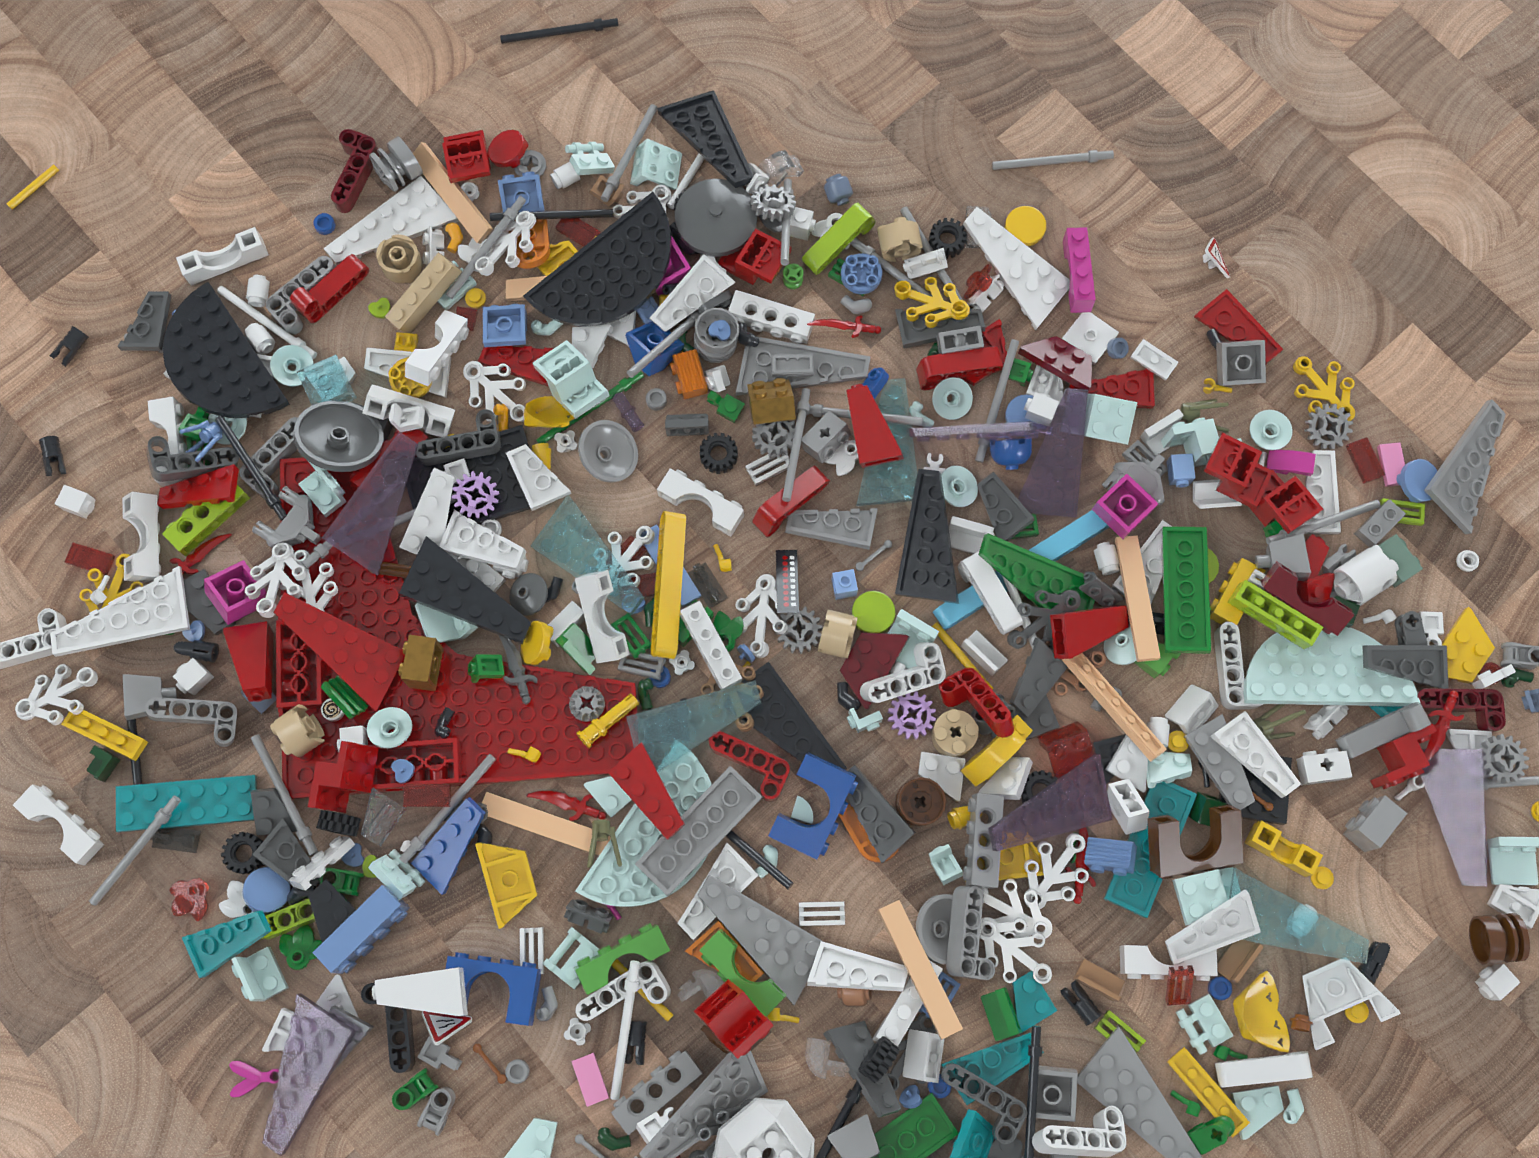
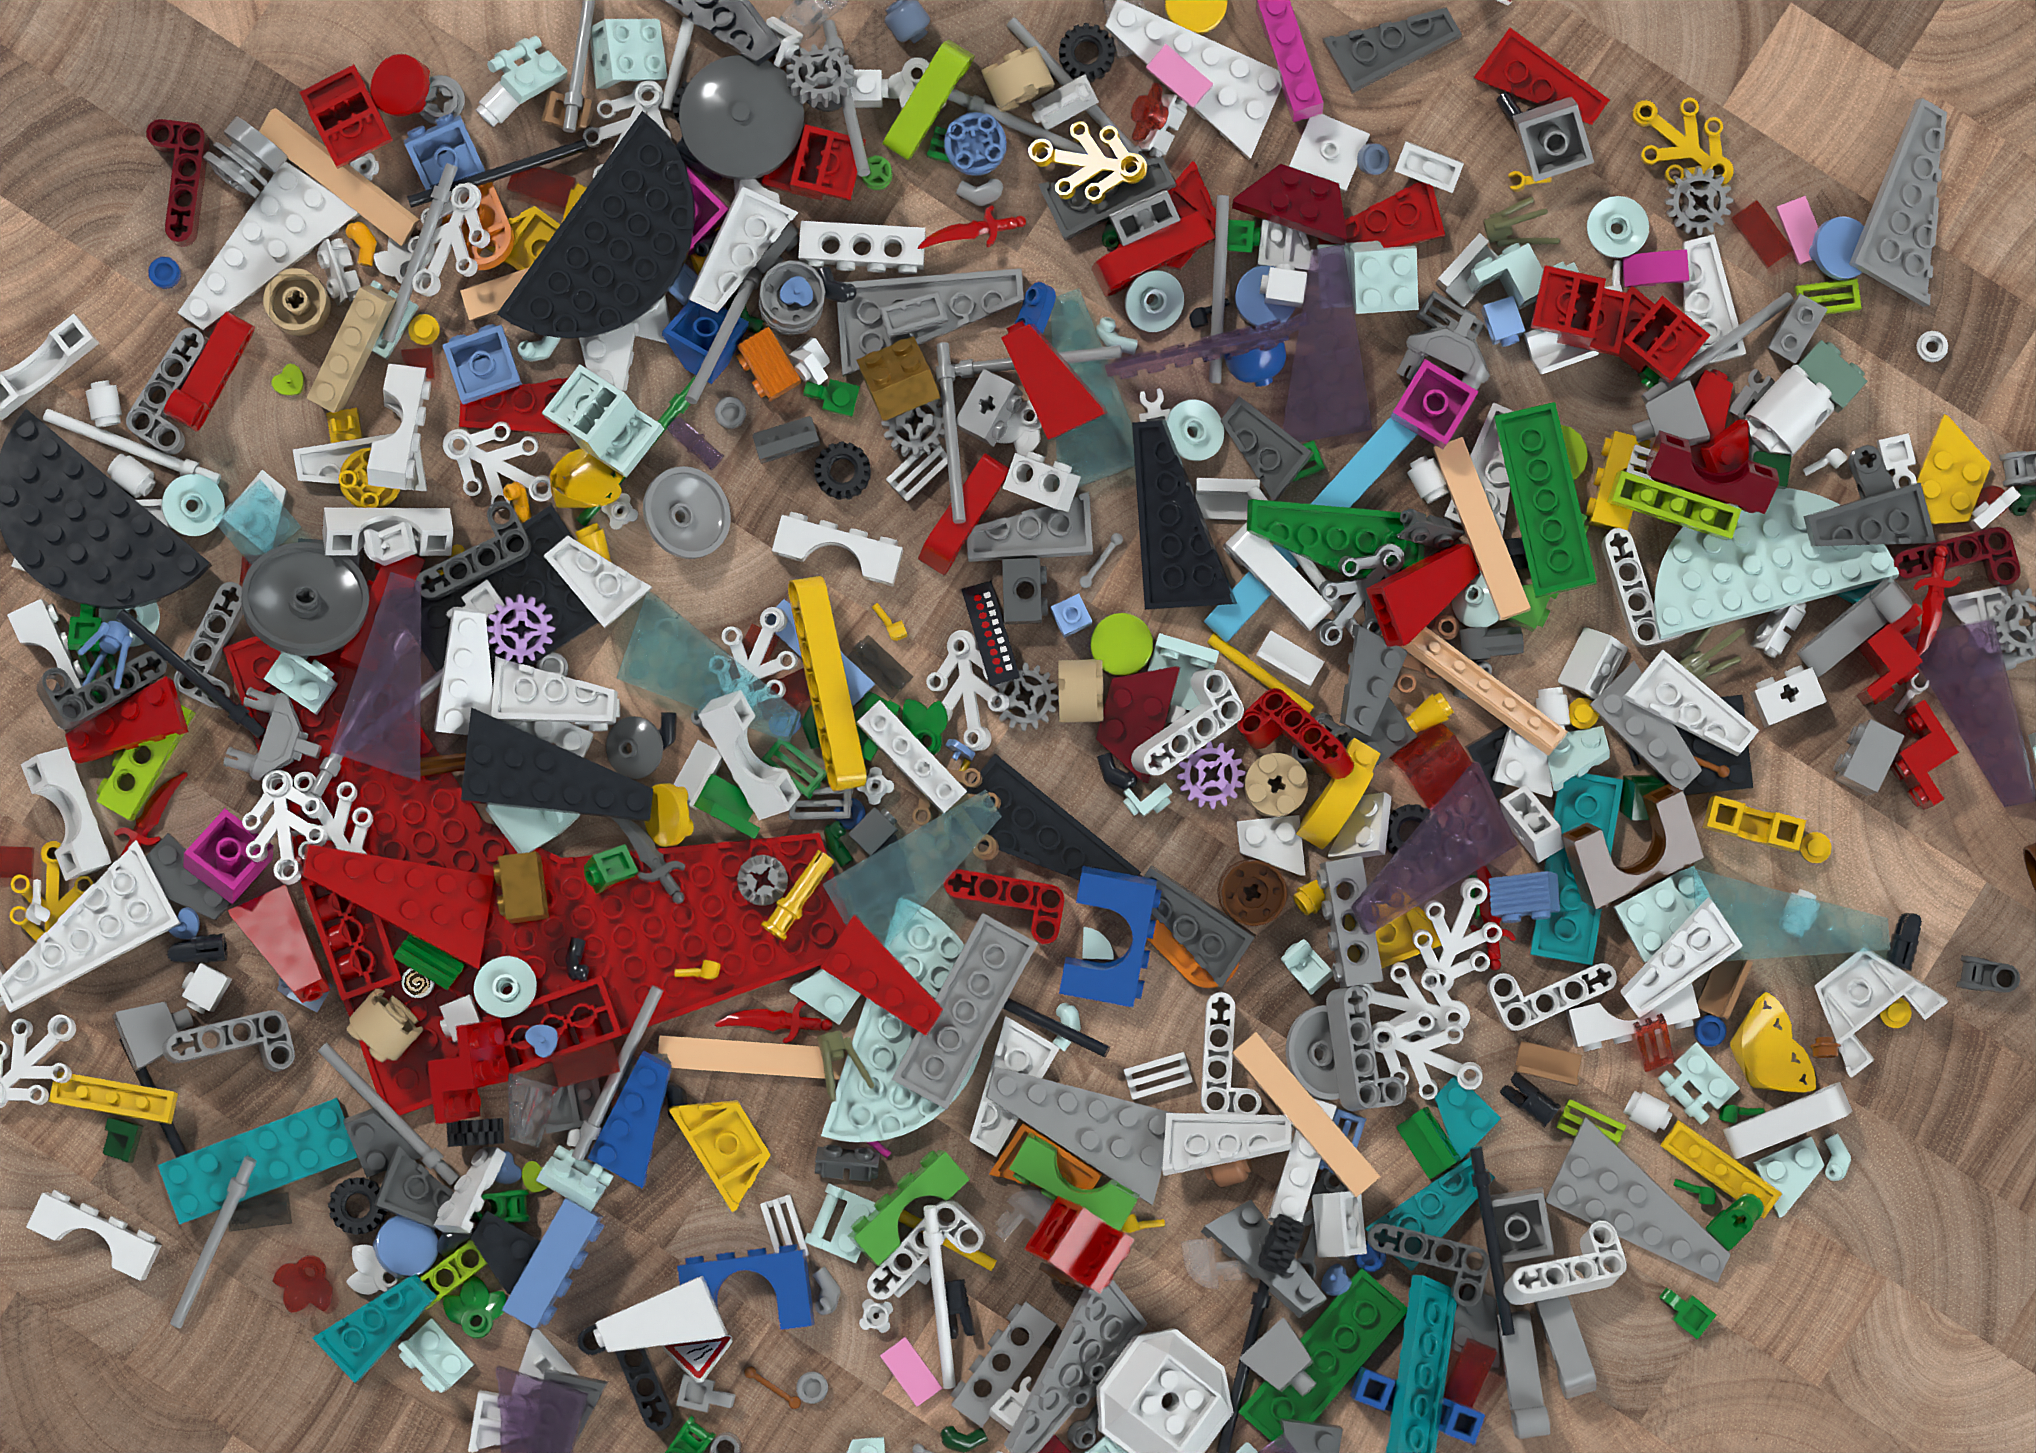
camera: 15 degrees left, 10 degrees up
none -> dark grey wing [546,1060,607,1134]
none -> dark grey brick [848,807,898,856]
none -> white hand [894,1263,931,1298]
none -> dark grey brick [1002,558,1048,625]
none -> white brick [1003,451,1081,512]
none -> bright pink tile [1146,44,1213,109]
none -> black hand [1189,298,1230,328]
none -> white beam [1200,992,1262,1115]
none -> dark grey wing [1323,8,1462,94]
none -> yellow cone [1406,691,1454,734]
none -> dark grey piece [1460,626,1524,661]
none -> white beam [1487,963,1617,1031]
none -> white brick [1623,1090,1673,1133]
none -> red bracket [1890,699,1959,810]
none -> dark grey piece [1956,955,2020,993]

